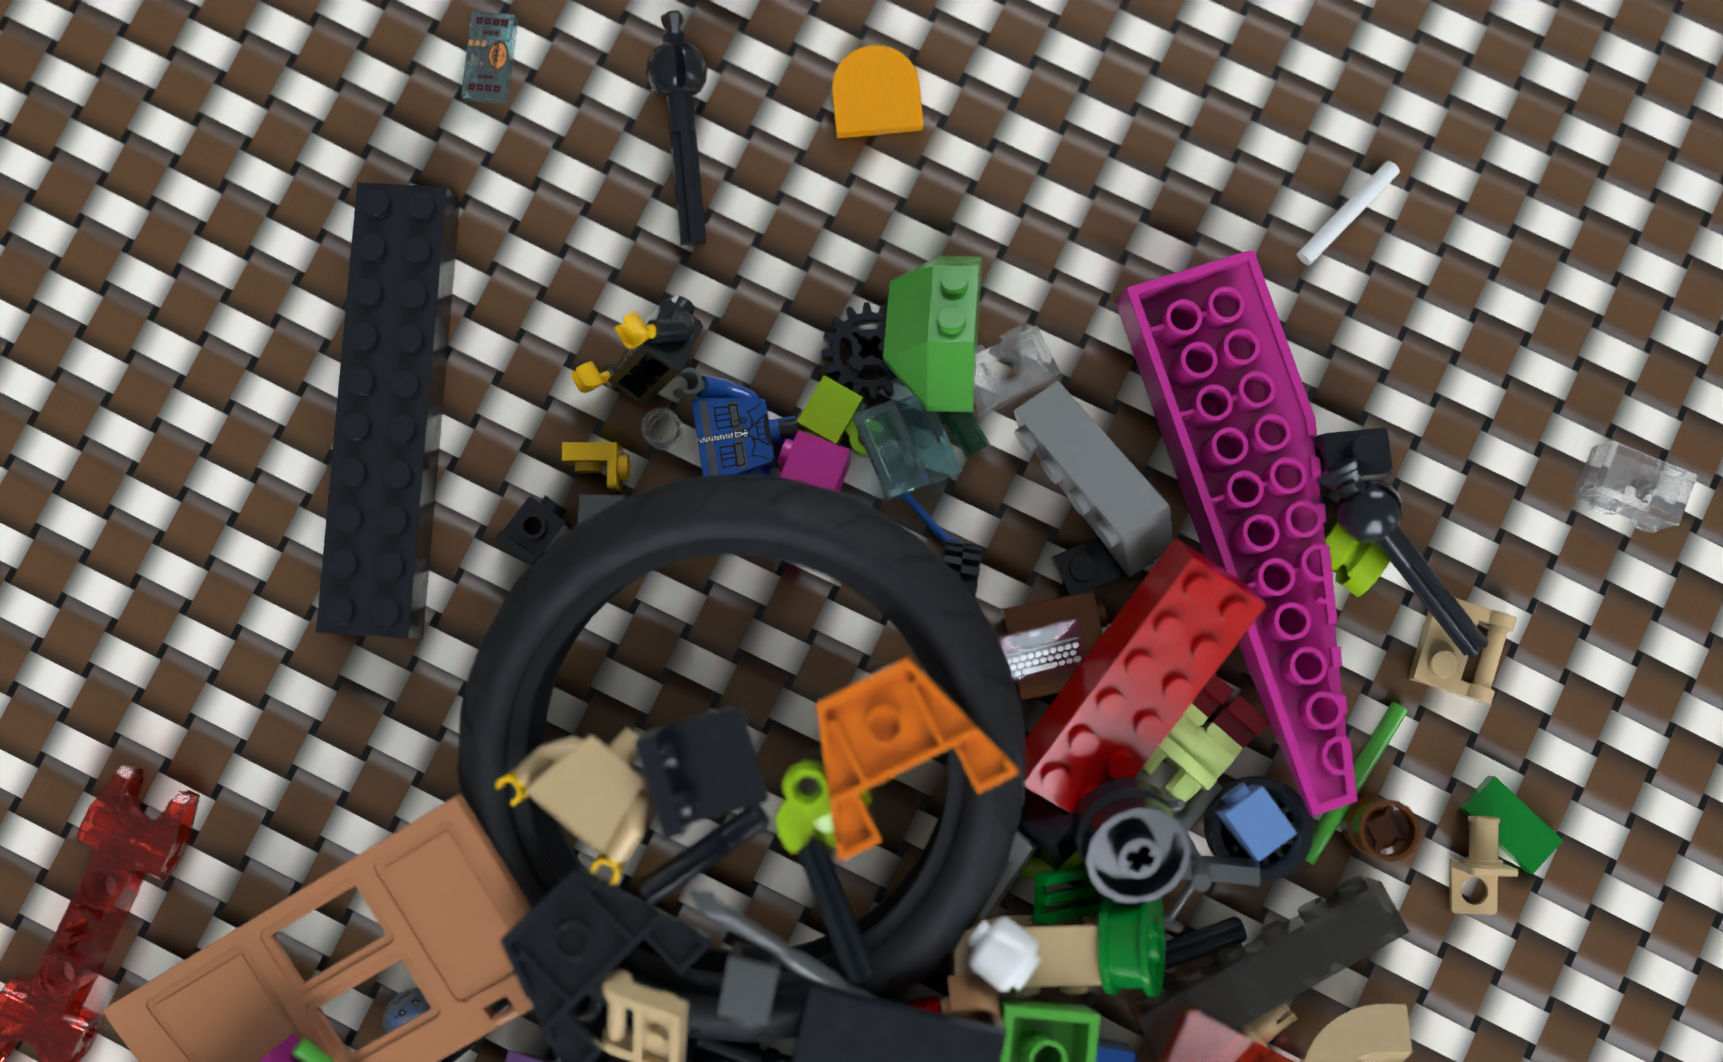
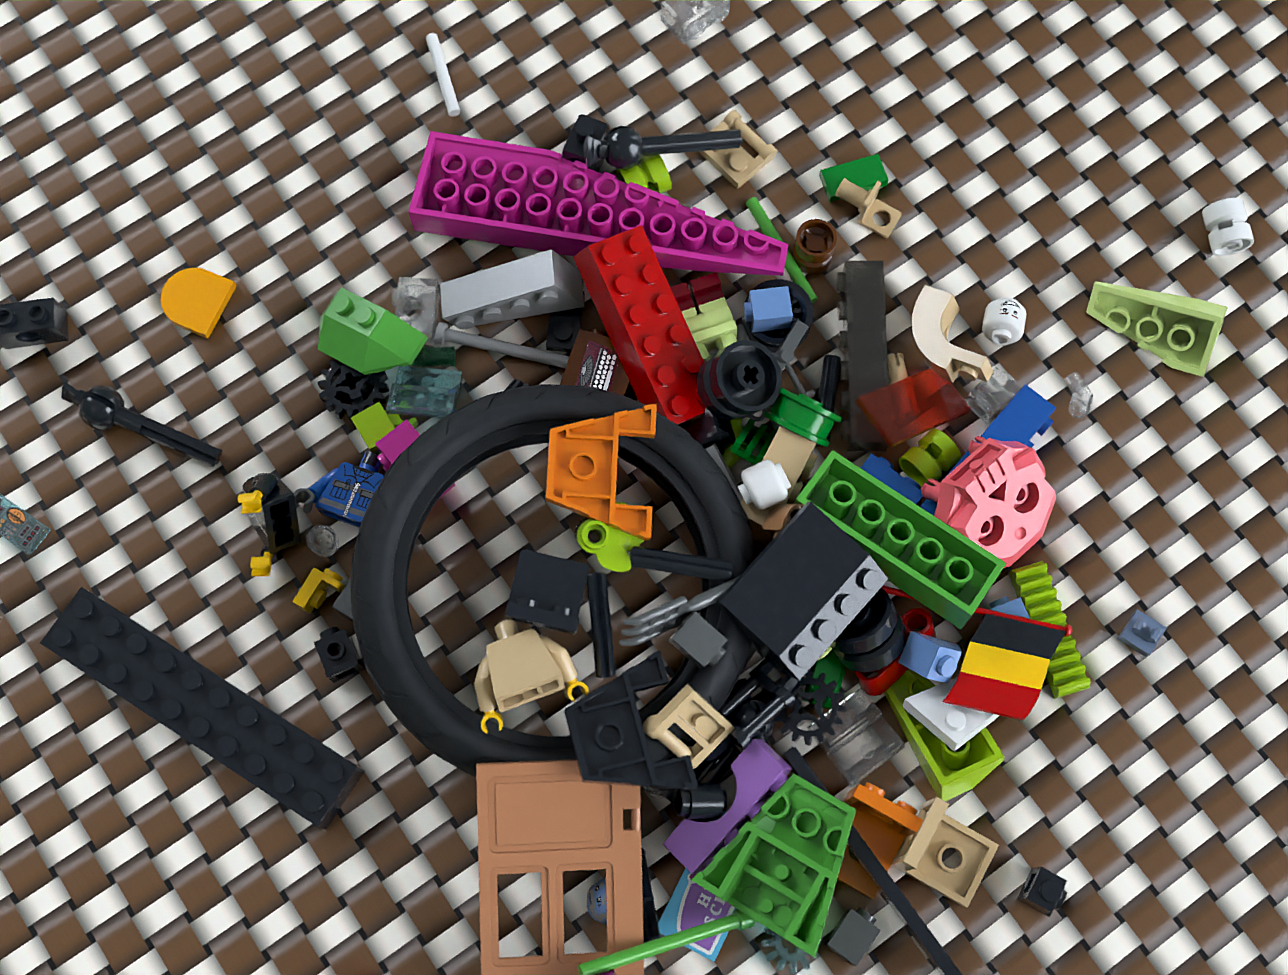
camera: 60 degrees left, 10 degrees down
none -> light grey bar [435,322,570,368]

